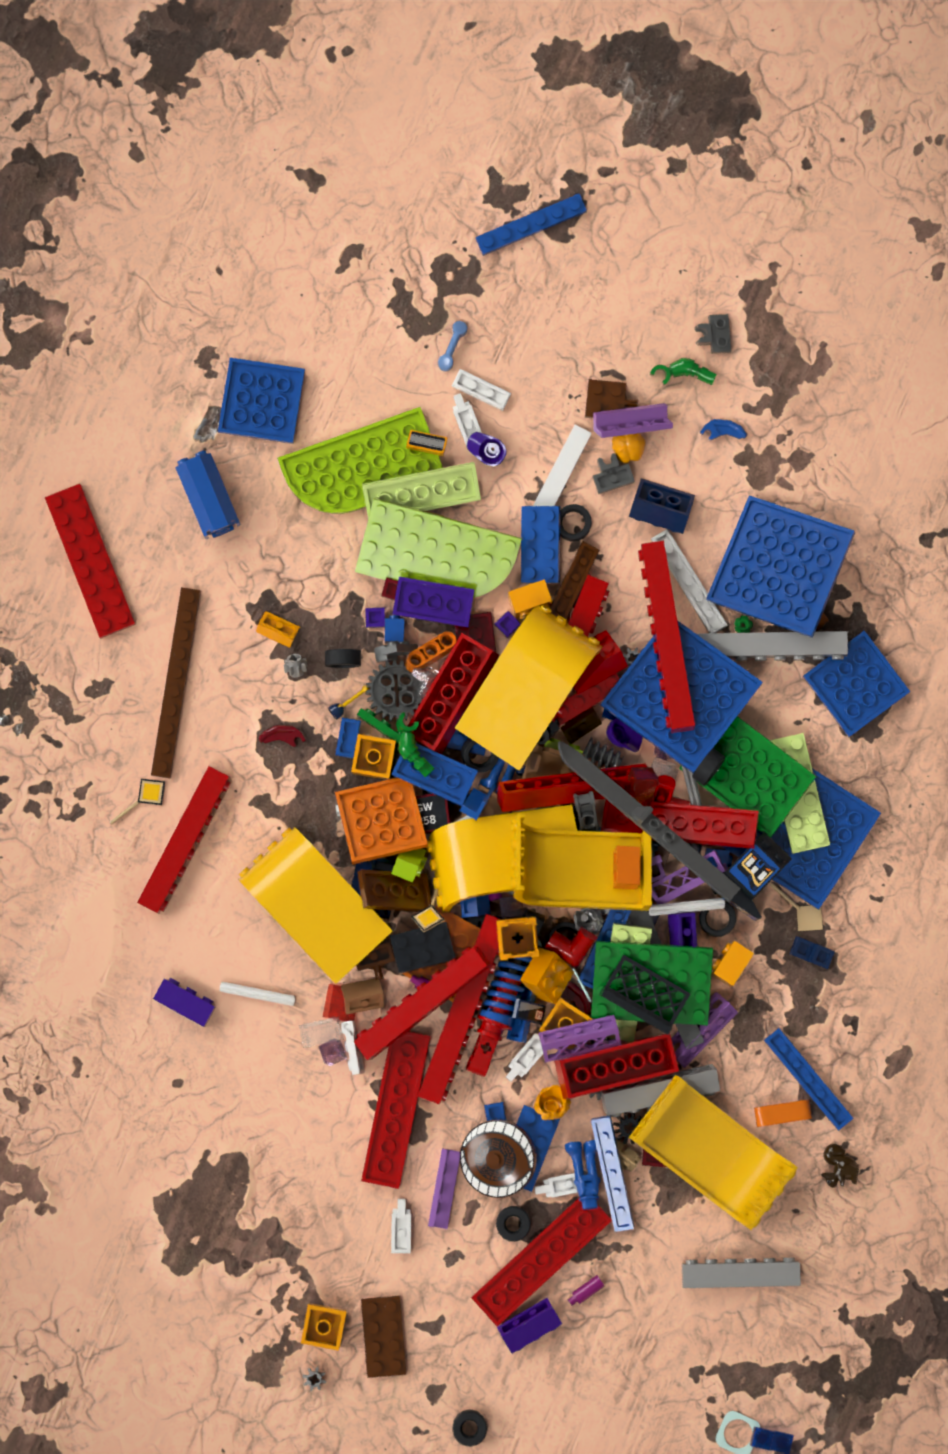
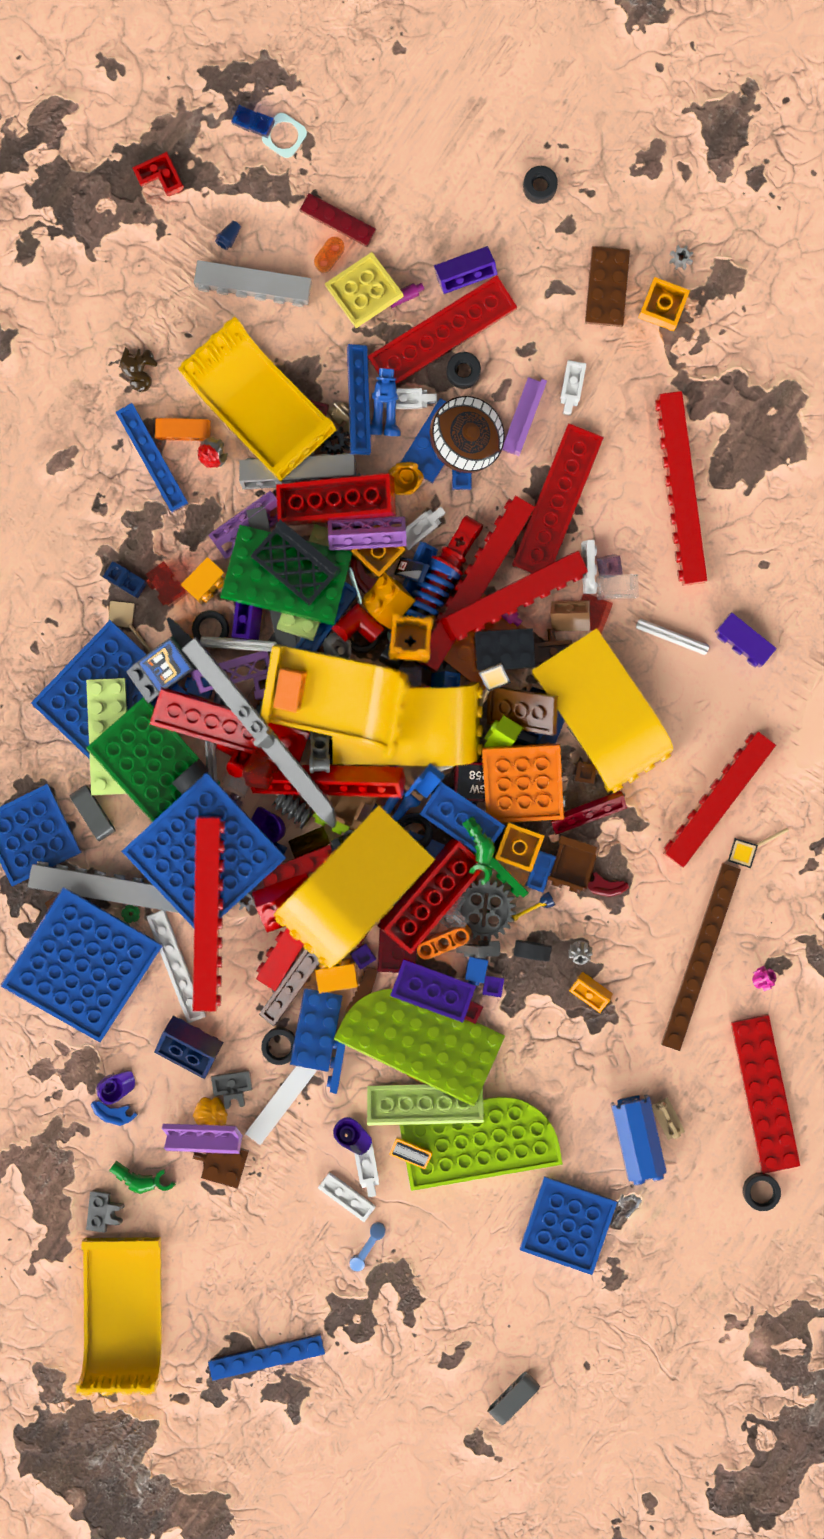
camera: 170 degrees left, 5 degrees up
none -> dark grey beam [70,785,116,842]
none -> yellow panel [76,1237,162,1396]
none -> dark purple cap [96,1071,135,1105]
none -> red brick [132,152,184,196]
none -> clear red brick [145,561,188,607]
none -> piece [197,437,228,468]
none -> dark blue cone [215,221,241,250]
none -> dark red plate [300,193,376,247]
none -> clear orange plate [314,237,344,273]
none -> light yellow plate [325,252,404,328]
none -> blue plate [327,1040,345,1094]
none -> reddish brown piece [343,966,378,1019]
none -> dark grey beam [487,1372,540,1426]
none -> reddish brown panel [547,836,600,894]
none -> dark red plate [550,791,627,835]
none -> reddish brown plate [574,762,596,784]
none -> tan hinge [652,1097,685,1140]
none -> red brick [655,391,708,586]
none -> black tyre [743,1173,781,1211]
none -> dark pink gear [752,966,776,991]

